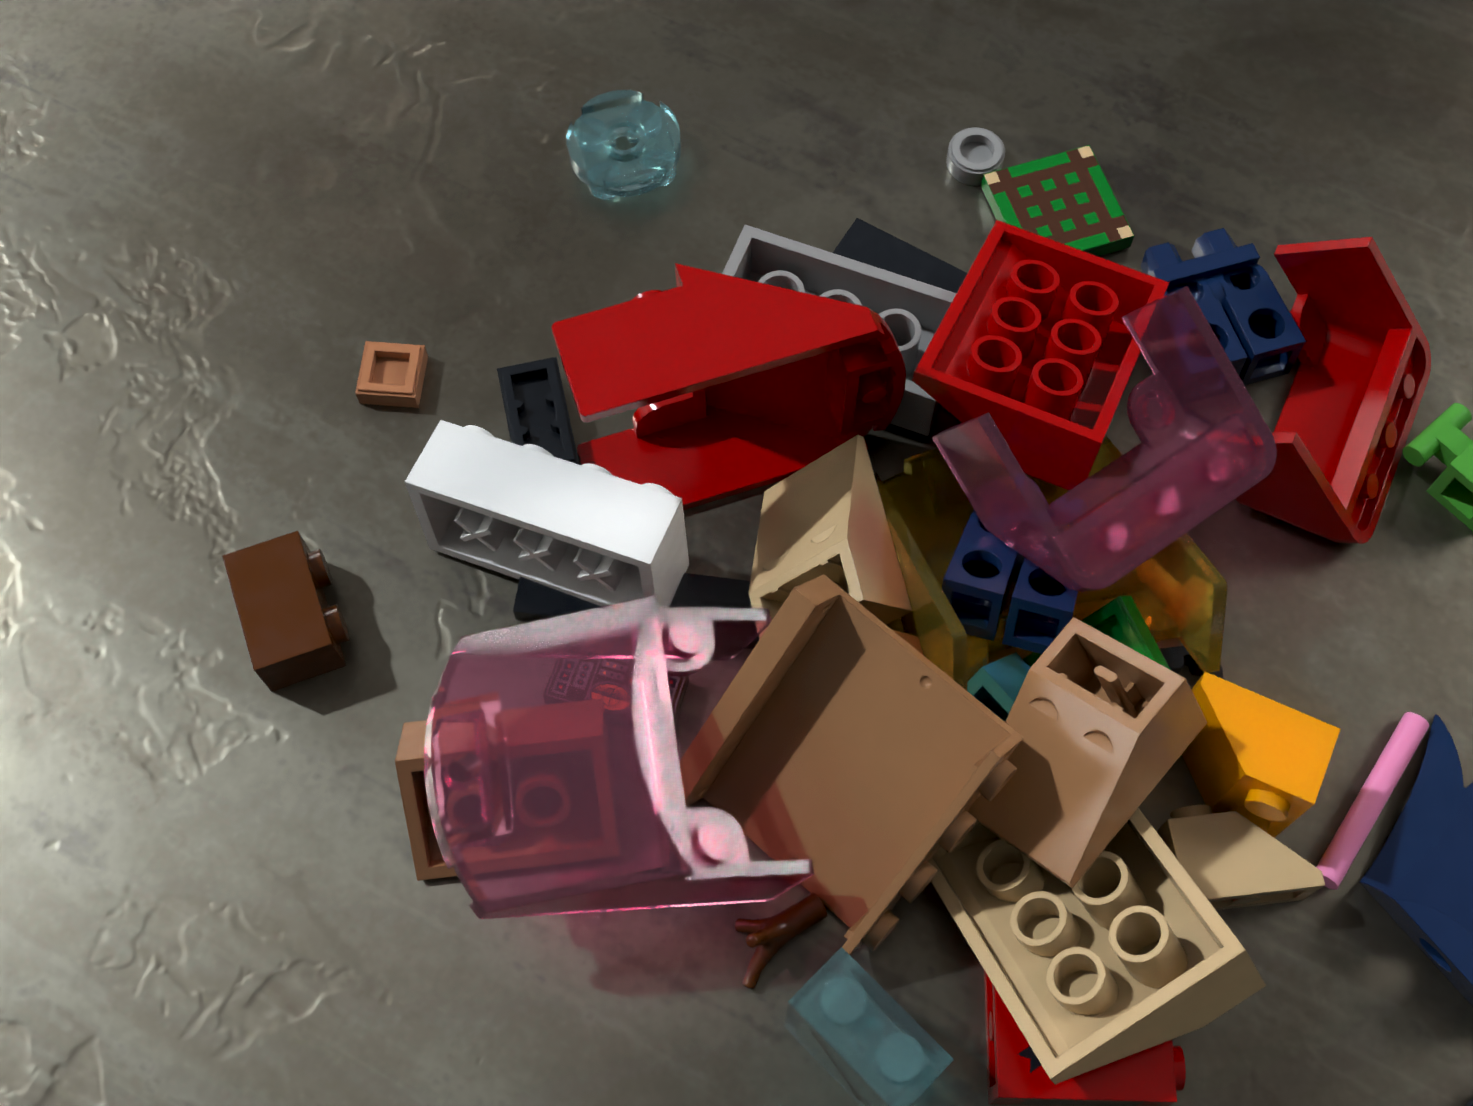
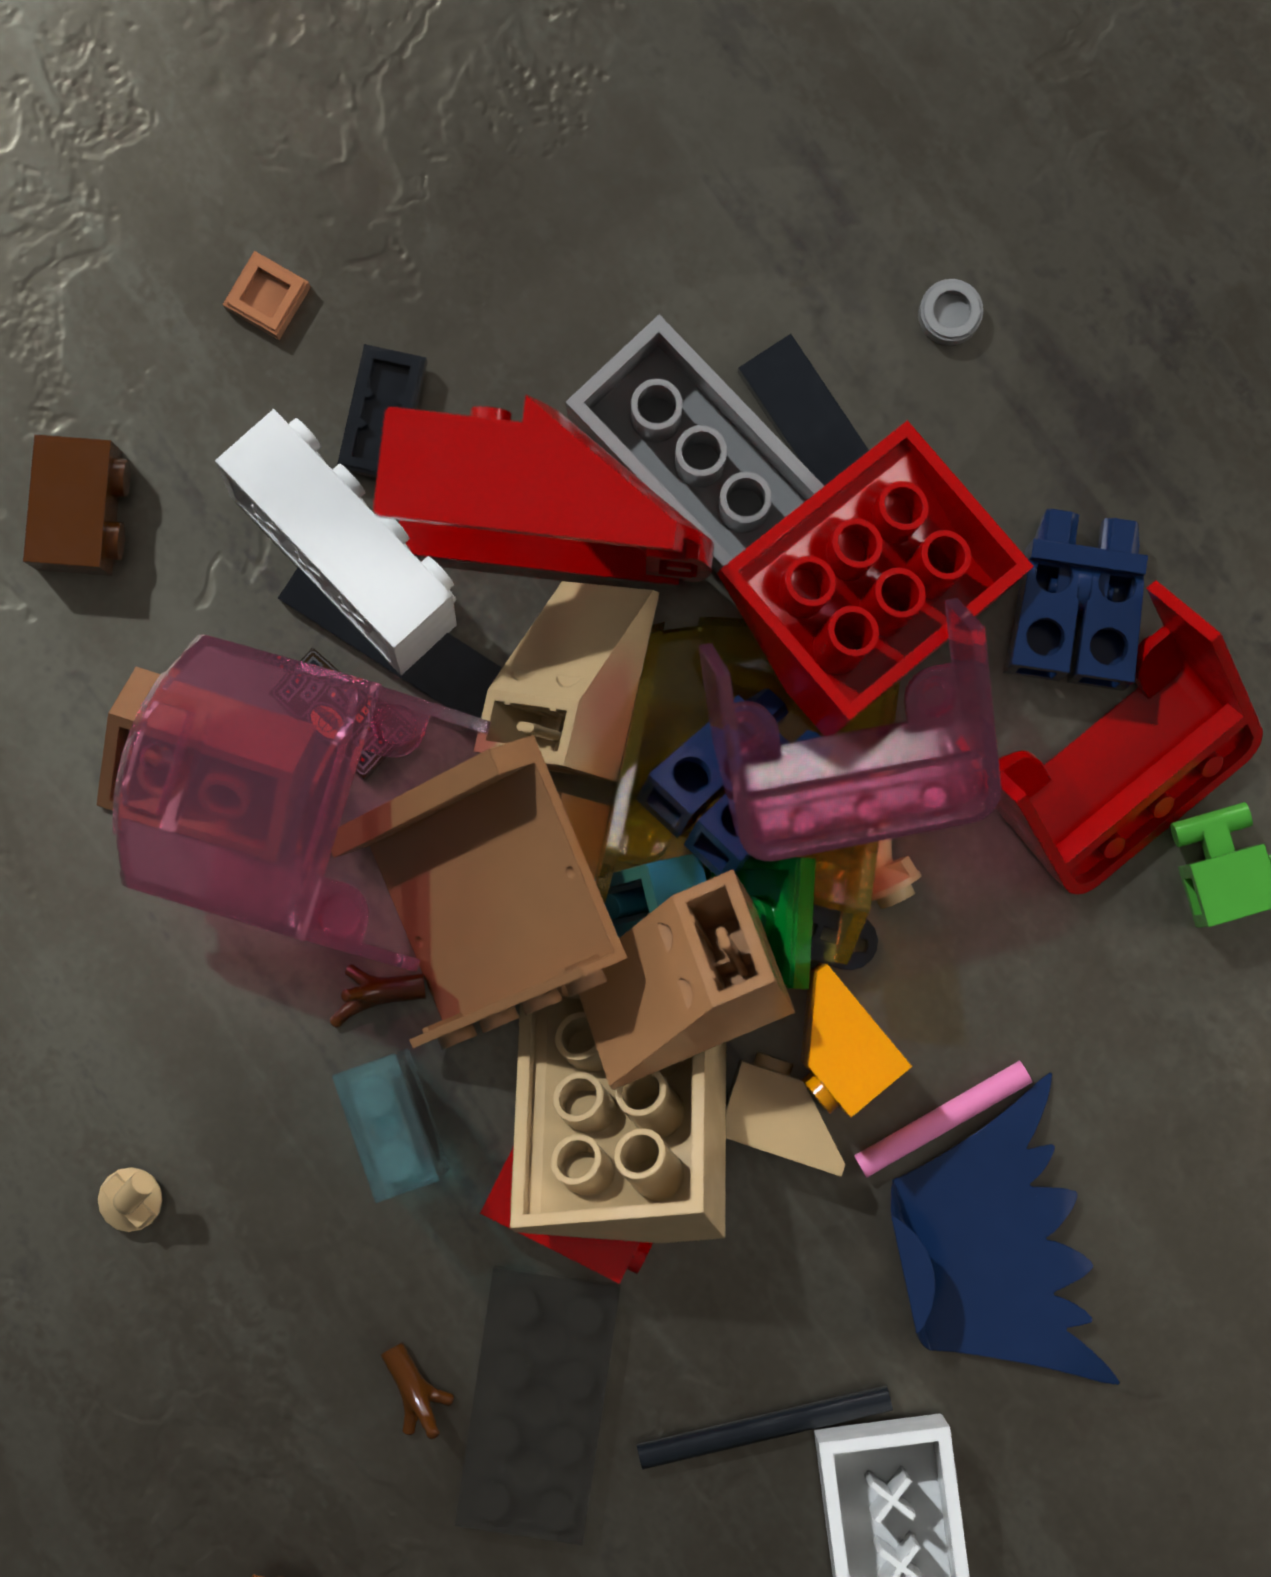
camera: 25 degrees right, 20 degrees up
clear light blue plate [566,90,681,200] -> none
tile [981,145,1134,256] -> none

